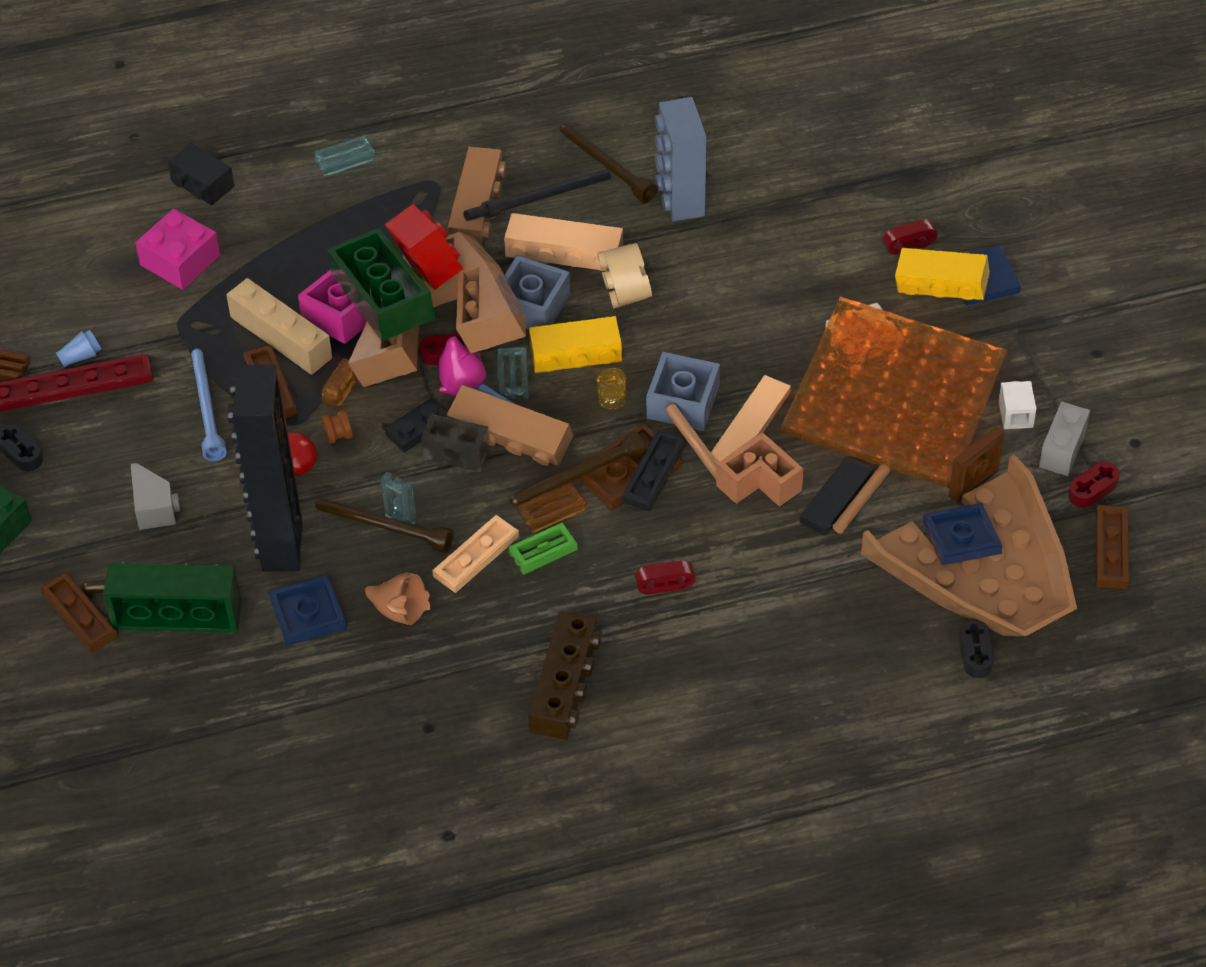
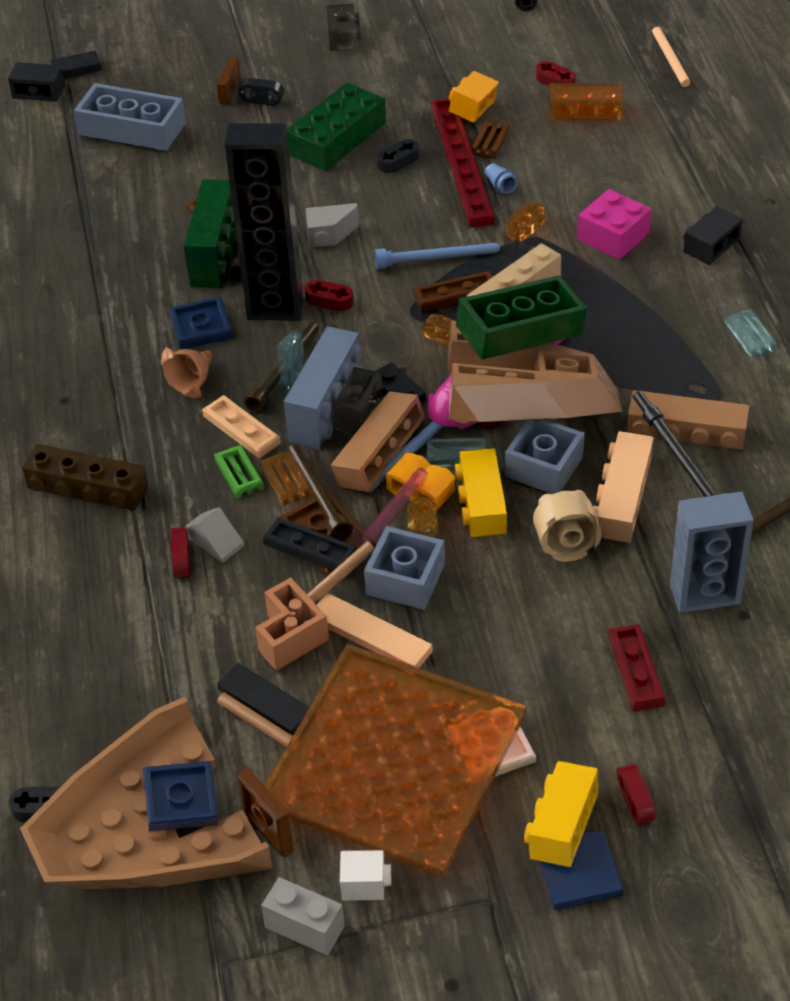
camera: 95 degrees right, 5 degrees down
red hair [288,432,317,477] -> none
dark orange wheel [321,410,353,444] -> none
red brick [385,204,463,290] -> none
dark red beam [1068,462,1120,508] -> none
reddish brown plate [1096,505,1129,589] -> none
none -> light grey slope [185,507,244,563]
none -> sand blue brick [284,326,364,450]
none -> clear pink tile [361,467,429,546]
none -> light orange brick [386,452,456,513]
none -> clear orange beam [507,203,545,241]
none -> dark red tile [608,624,666,712]

